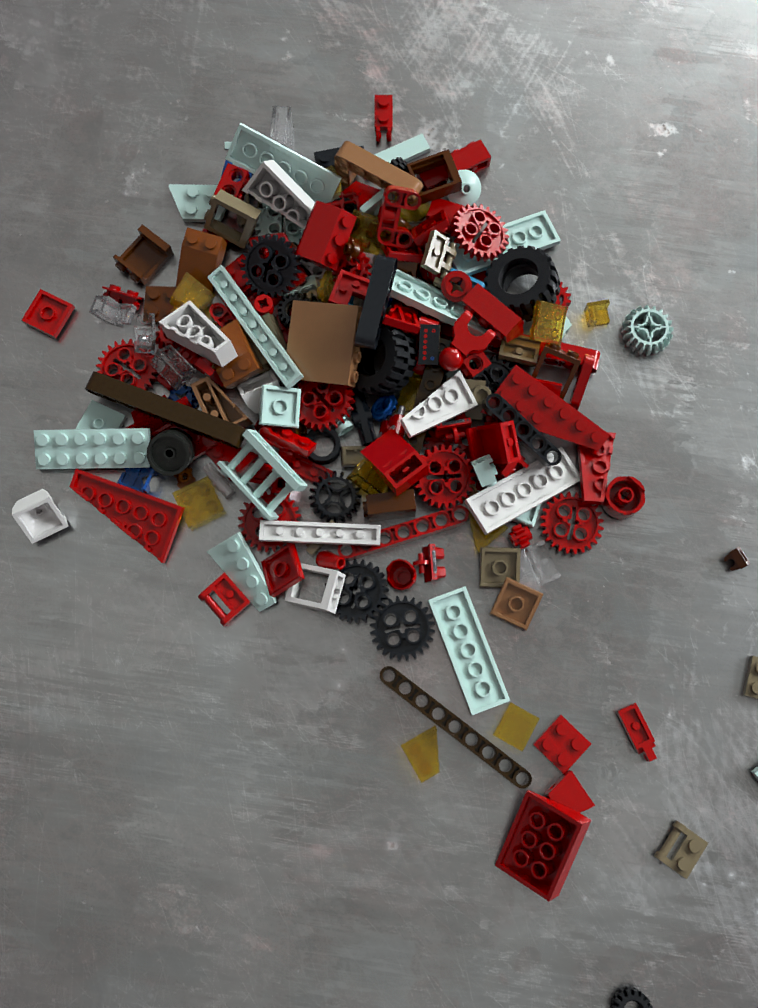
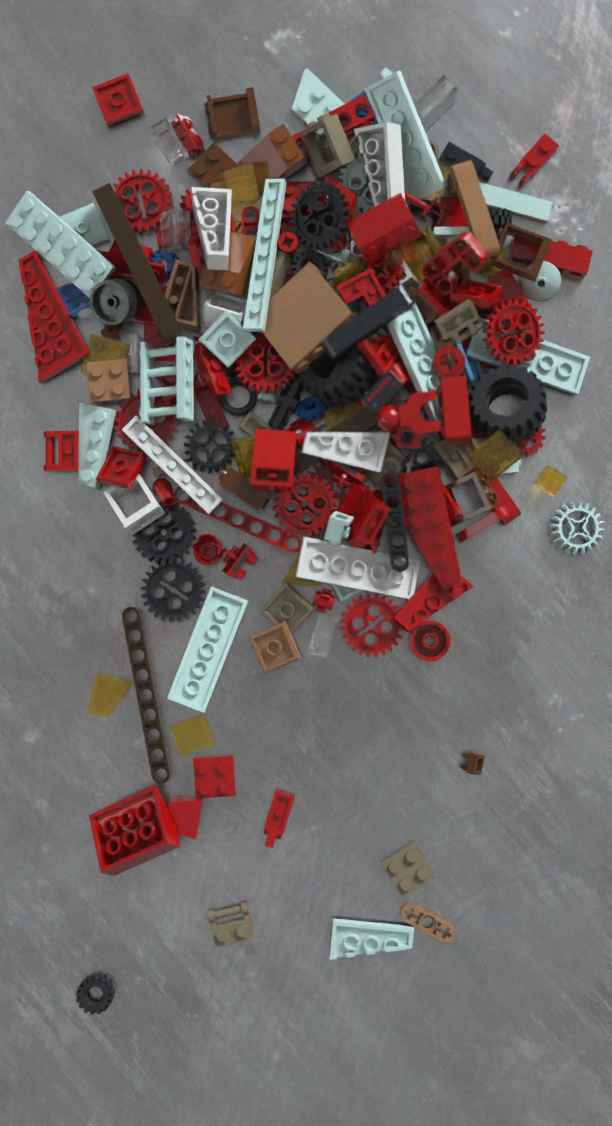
camera: 45 degrees right, 10 degrees up
clear hinge [134,313,156,354] -> none
none -> medium nougat plate [87,359,131,404]

